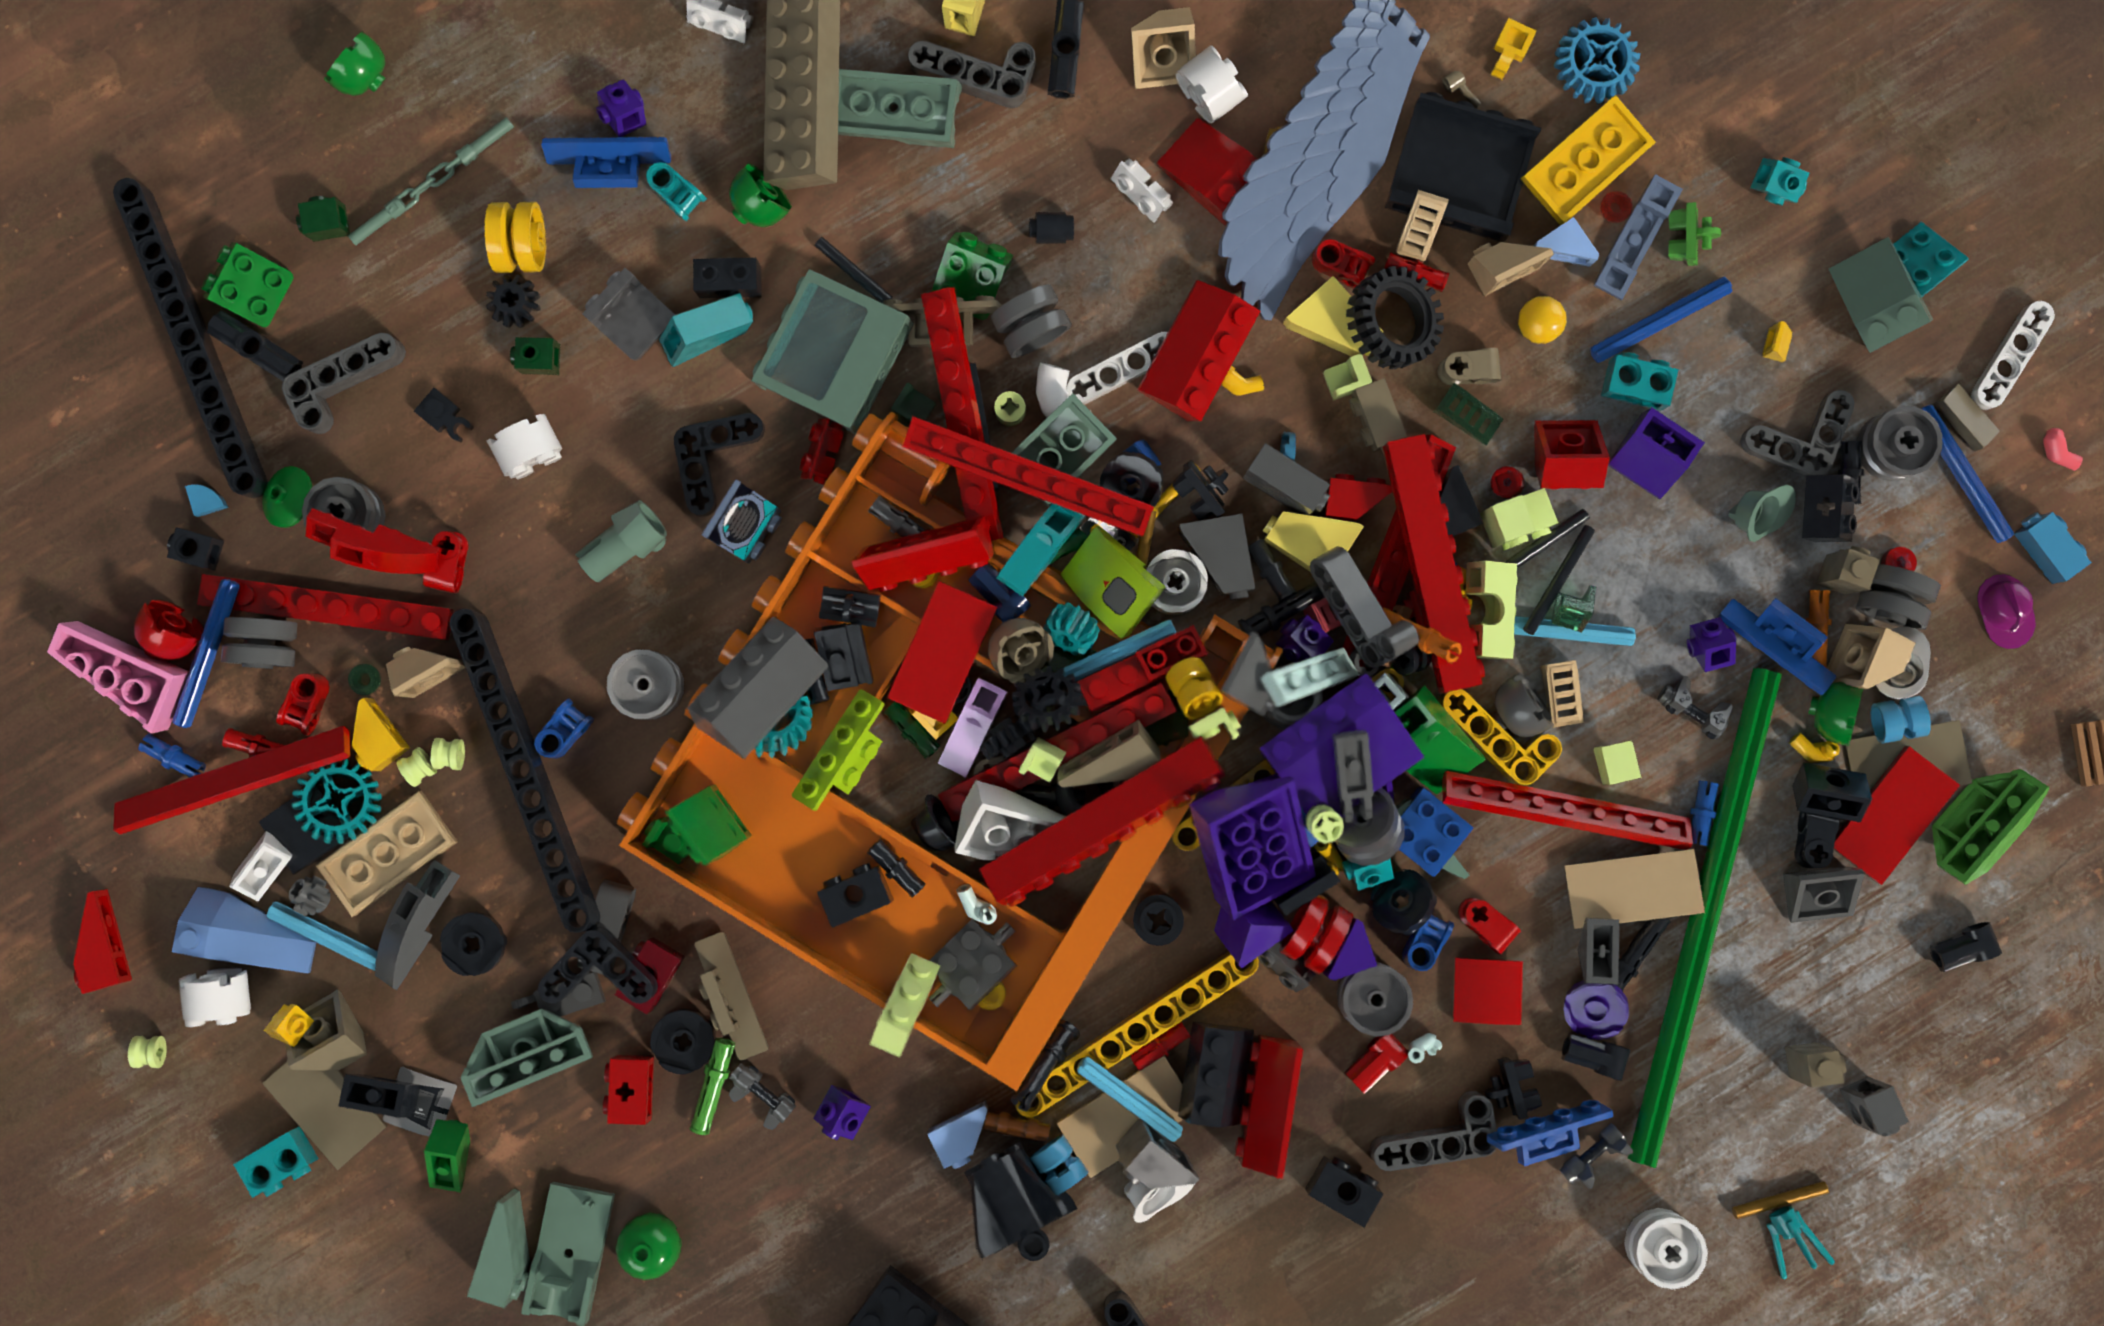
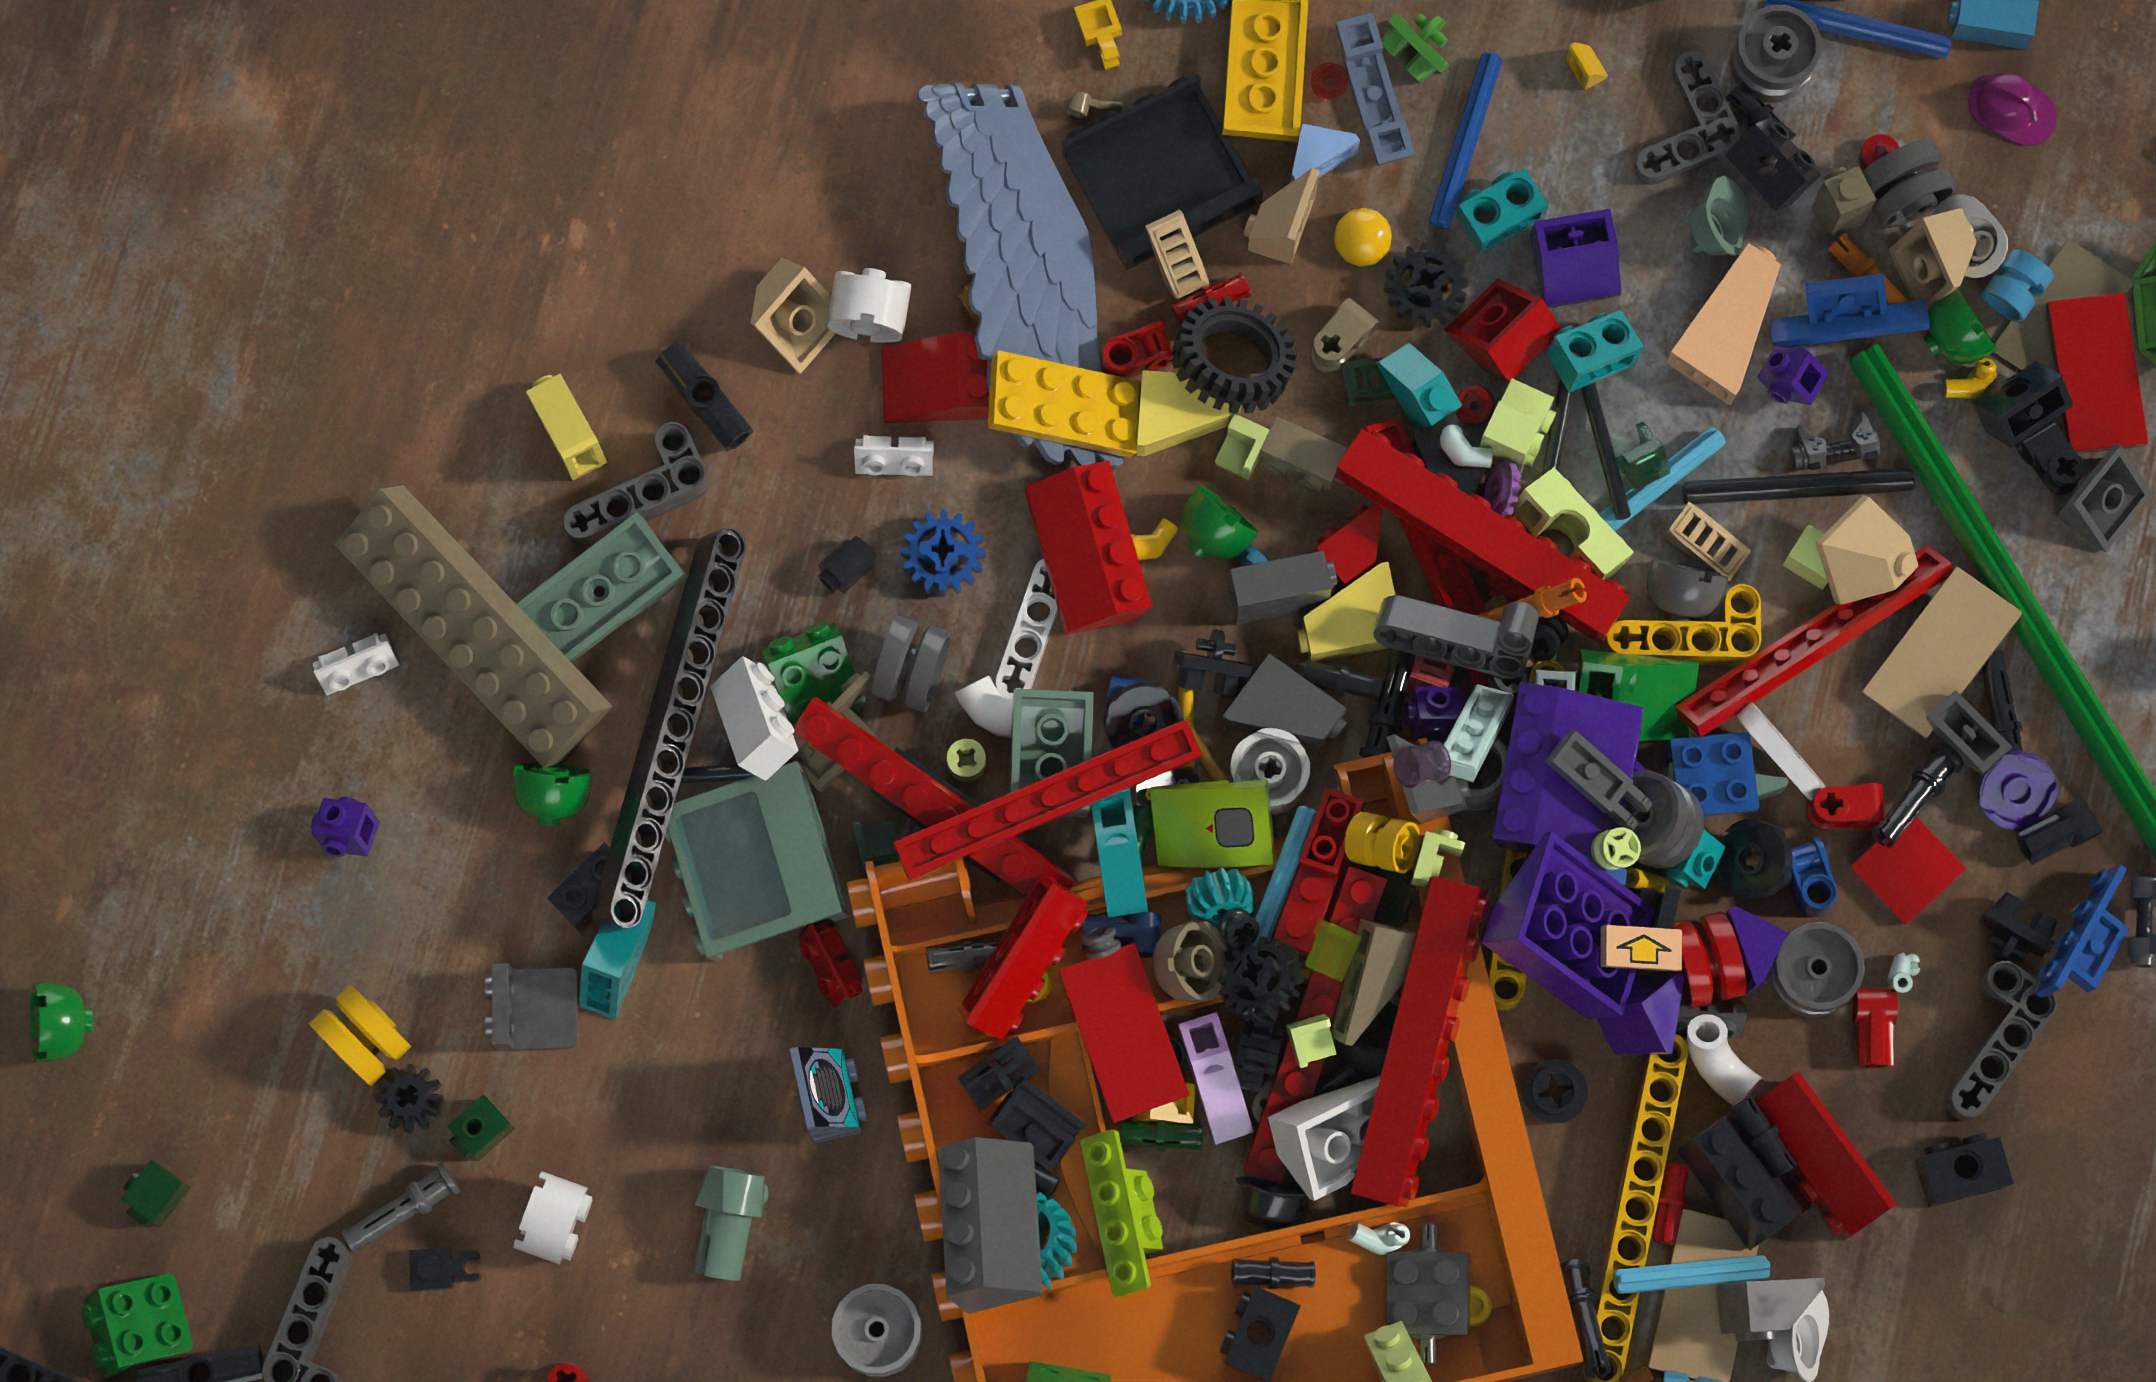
camera: 45 degrees left, 10 degrees down
sand green piece [348,117,514,245] -> none
blue bracket [541,137,671,188] -> none
teal piece [646,162,707,222] -> none
black beam [674,413,765,517] -> none
blue pin [1690,780,1720,846] -> none
none -> dark grey pin [342,1162,462,1254]
none -> black beam [592,527,746,933]
none -> white brick [710,656,799,781]
none -> blue gear [901,510,986,597]
none -> yellow plate [988,350,1140,458]
none -> dark grey bush [1081,925,1121,959]
none -> green cylinder [1180,485,1259,560]
none -> black bush [1218,908,1260,949]
none -> clear neon green panel [1305,918,1361,982]
none -> teal slope [1376,343,1462,430]
none -> black gear [1384,242,1469,328]
none -> clear purple wheel [1393,740,1451,788]
none -> light aqua arm [1440,425,1492,468]
none -> medium lavender gear [1482,460,1521,517]
none -> teal brick [1547,310,1644,392]
none -> light nougat tile [1601,925,1682,971]
none -> light nougat slope [1666,243,1781,406]
none -> black axle [1682,468,1915,504]
none -> white cylinder [1687,1014,1764,1107]
none -> black pin [1730,1095,1798,1178]
none -> white beam [1736,702,1826,800]
none -> tan slope [1816,495,1919,605]
none -> black pin [1872,744,1964,848]

